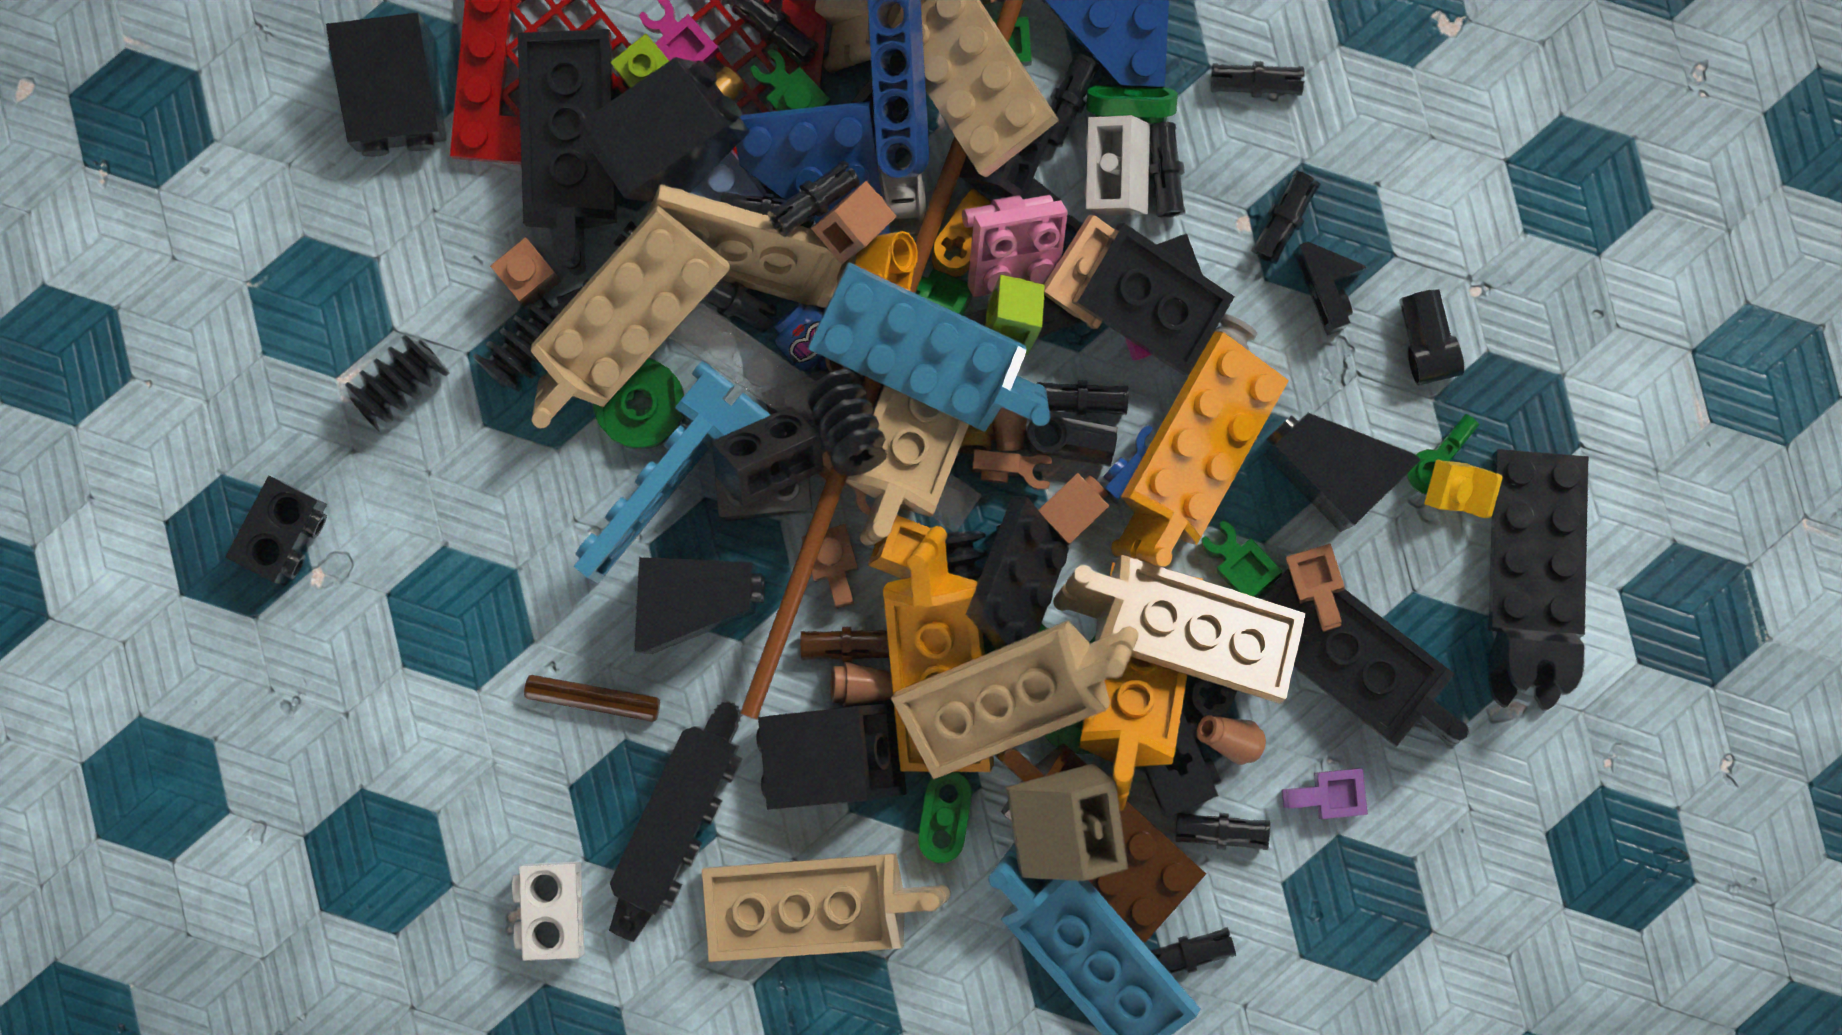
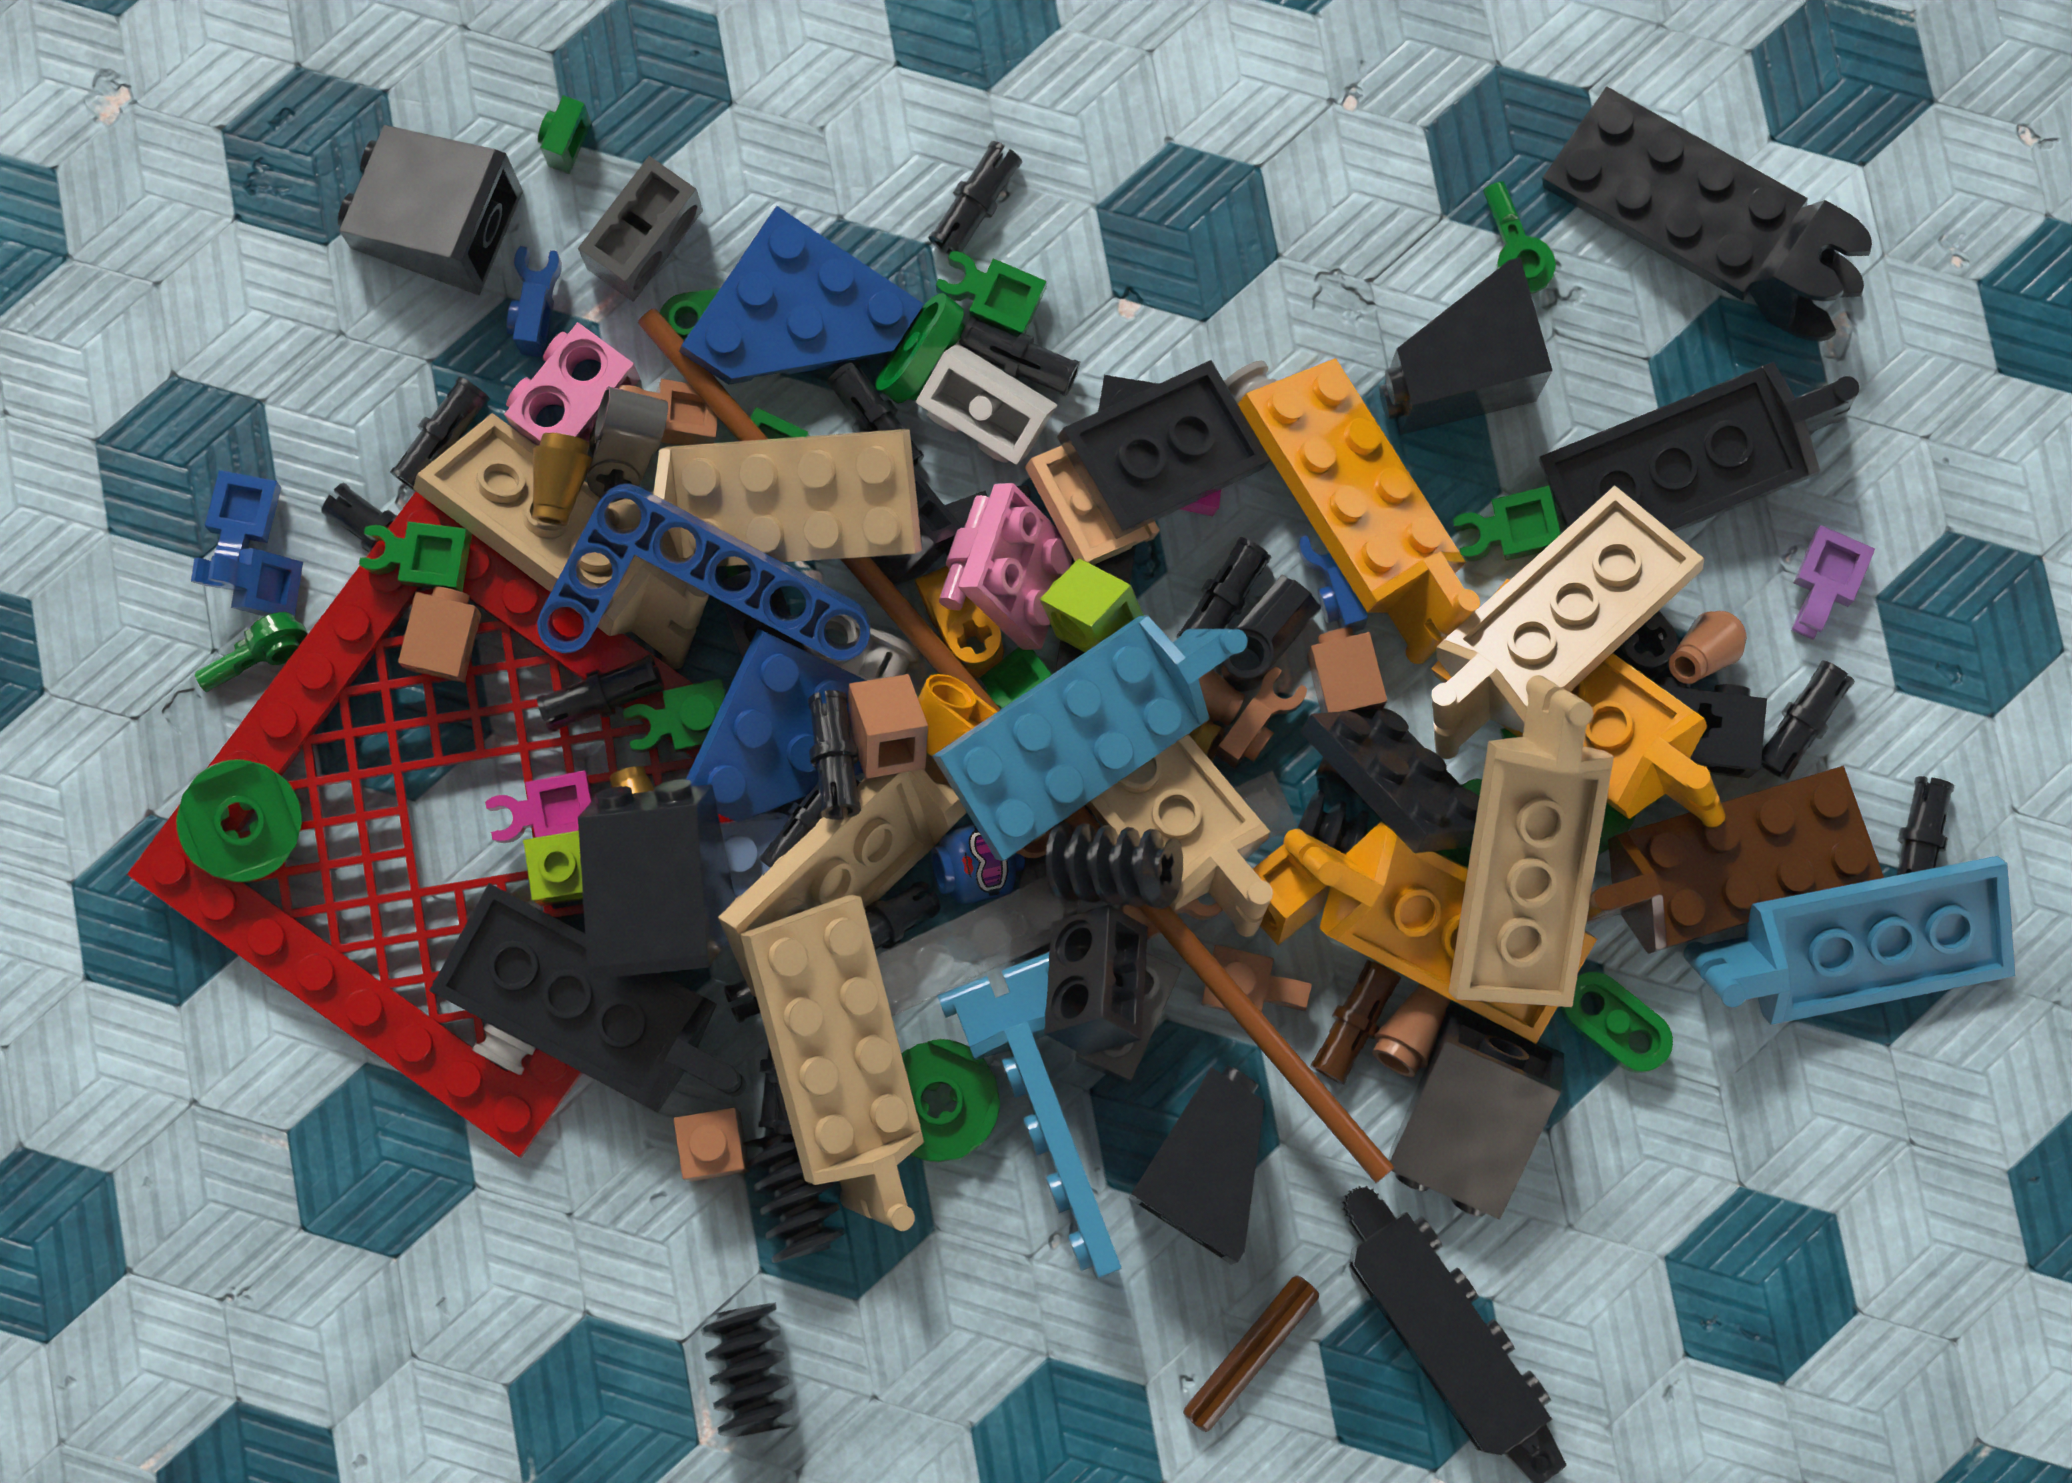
camera: 60 degrees left, 5 degrees down
black slope [326,13,446,157] -> none
tan hinge [702,853,951,962] -> none
dark tan slope [1006,764,1128,881] -> none
black pin [1251,171,1320,264] -> none
nougat plate [1286,543,1345,632] -> none
black slope [1293,242,1367,336] -> none
black piece [1399,289,1464,385] -> none
yellow bracket [1424,460,1502,518] -> none
none -> light grey bush [472,1023,535,1075]
none -> green plate [936,251,1047,337]

